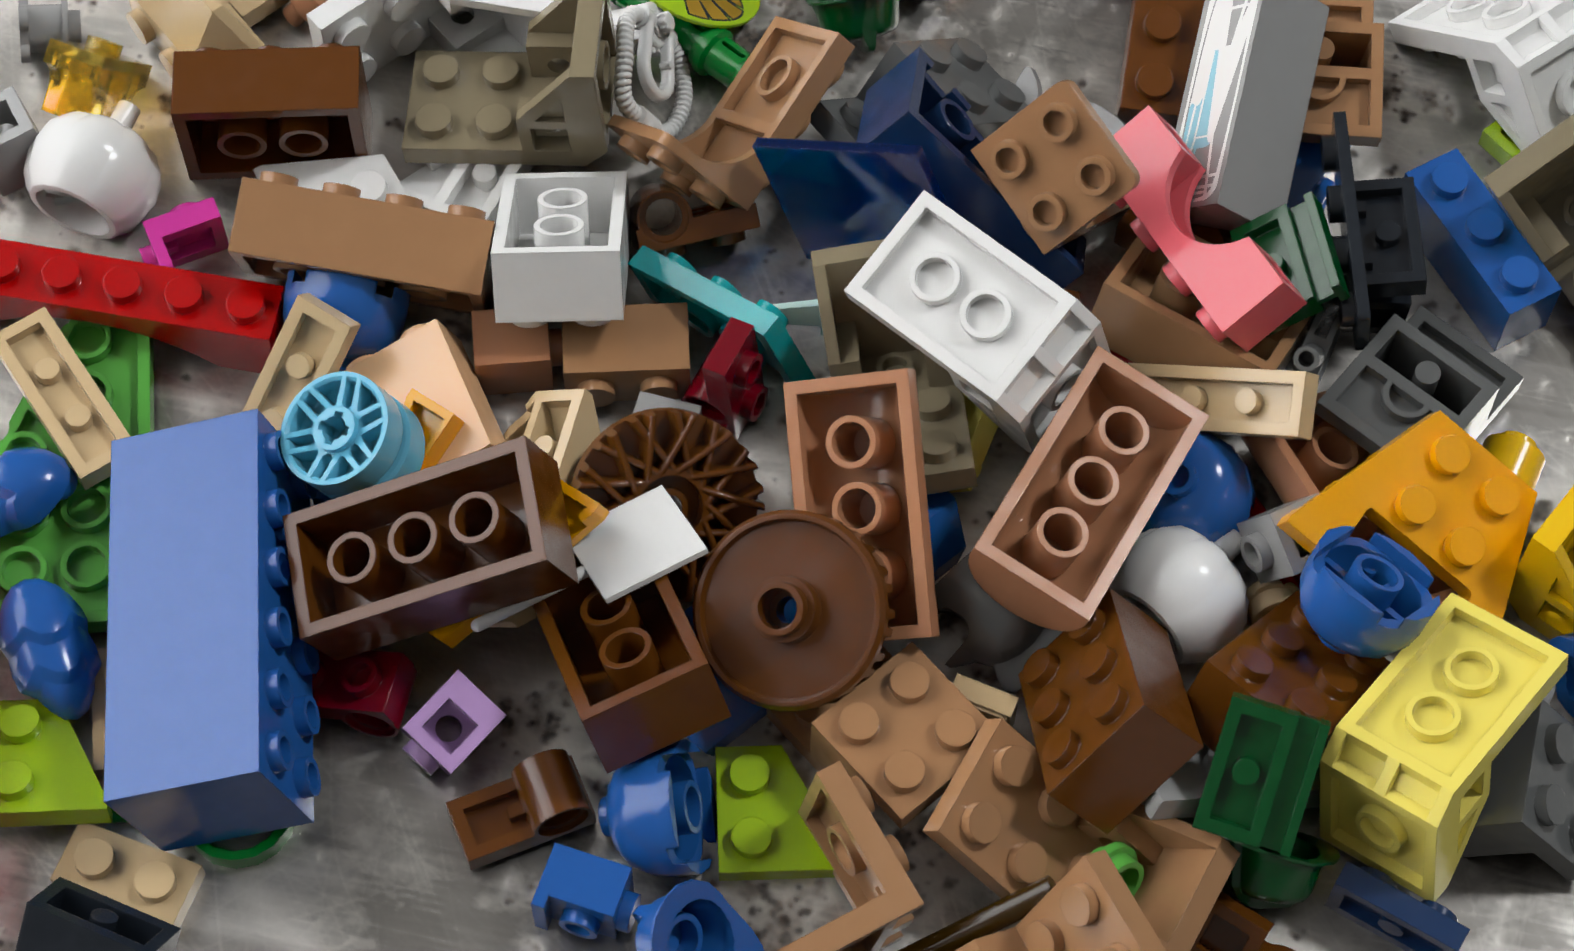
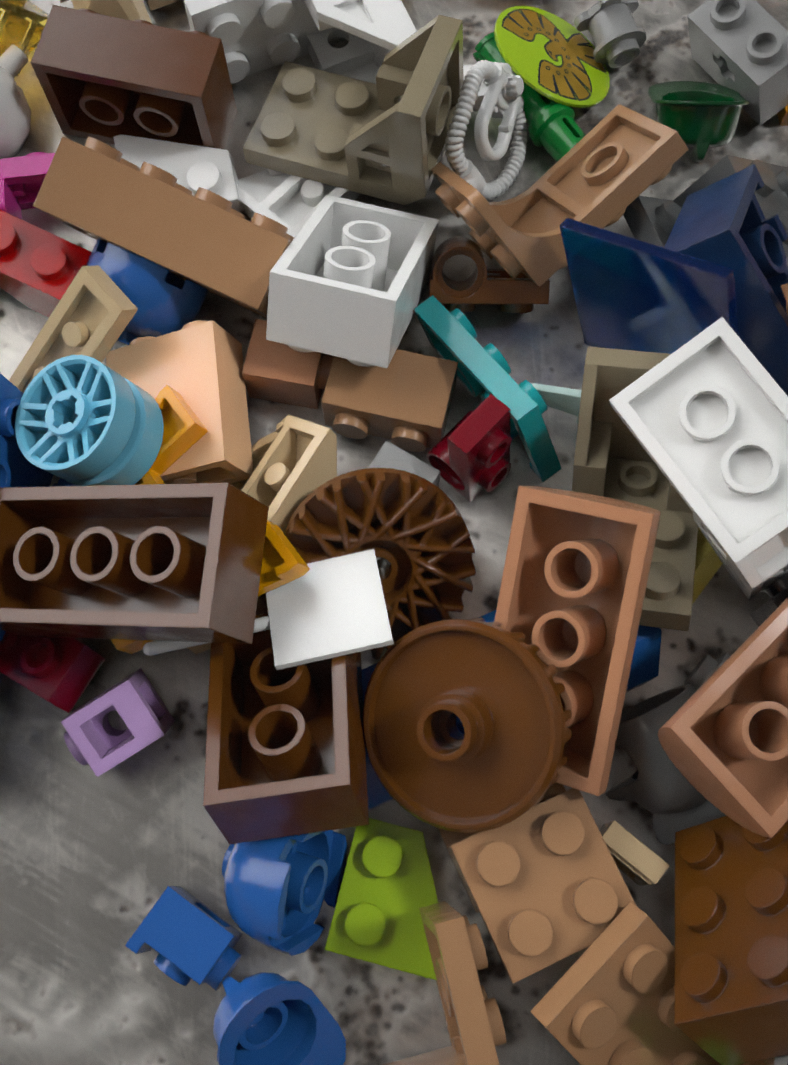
camera: 20 degrees right, 10 degrees up
reddish brown plate [446,749,596,870] -> none

